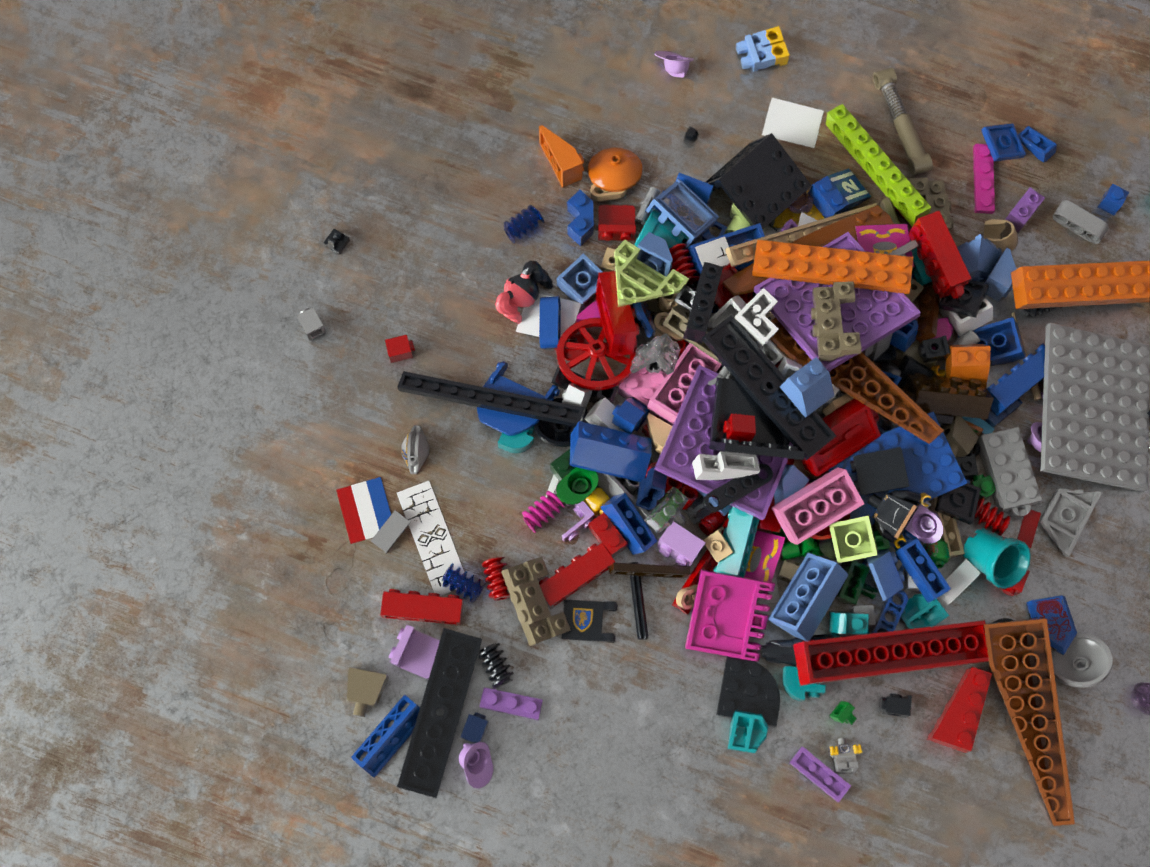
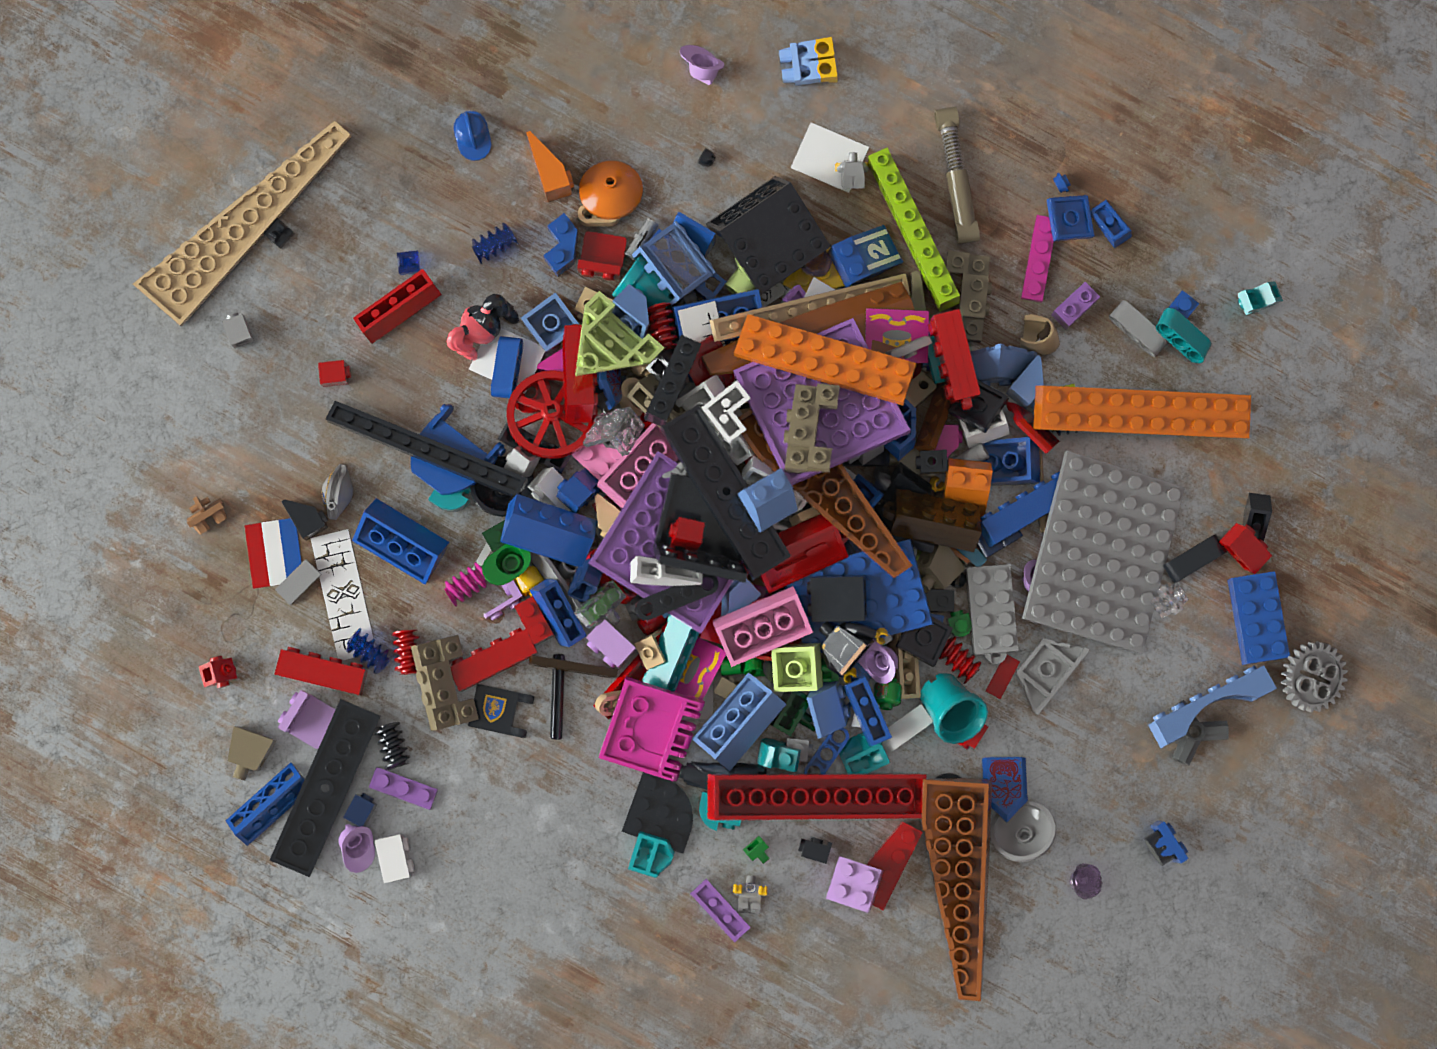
camera: 10 degrees right, 10 degrees up
none -> tan wing [133,121,352,327]
none -> medium nougat hips [187,496,227,535]
none -> red brick [199,656,237,689]
none -> black slope [281,500,328,540]
none -> blue slope [352,498,449,585]
none -> red brick [353,269,442,344]
none -> white brick [375,834,414,883]
none -> clear blue tile [397,250,421,275]
none -> blue piece [454,111,491,161]
none -> lavender brick [826,856,883,913]
none -> light grey piece [835,152,869,189]
none -> red tile [1006,402,1060,453]
none -> blue plate [1053,173,1071,193]
none -> teal beam [1156,308,1212,364]

